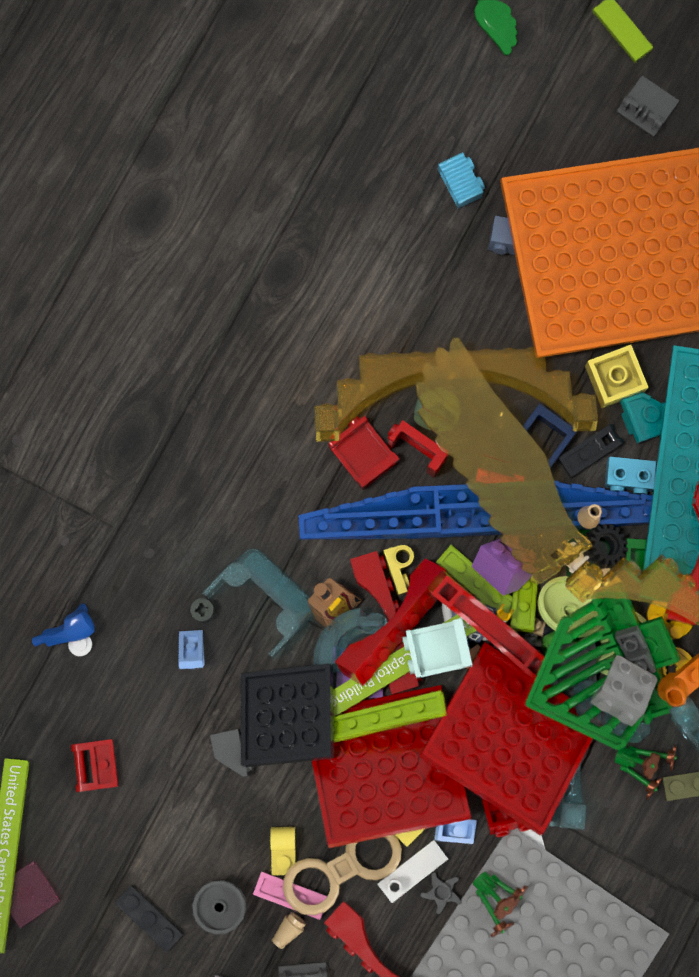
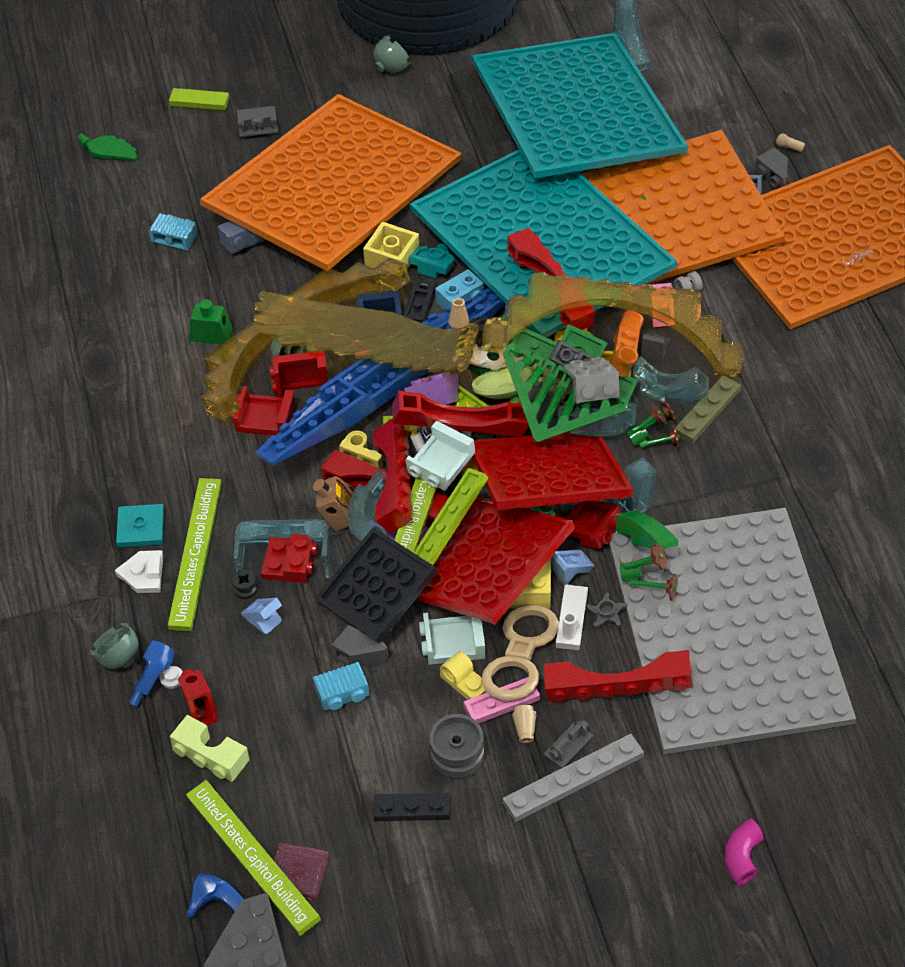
camera: 40 degrees left, 30 degrees down
red plate [71,739,119,792] -> none
none -> sand green cylinder [90,623,139,669]
none -> white plate [115,550,163,593]
none -> teal plate [116,504,164,547]
none -> lime tile [168,478,222,631]
none -> yellowish green arch [170,715,249,782]
none -> red torso [178,669,219,726]
none -> green torso [189,299,233,345]
none -> red plate [261,534,318,584]
none -> medium azure brick [313,662,369,711]
none -> light aqua panel [419,613,485,665]
none -> green slope [615,510,679,549]

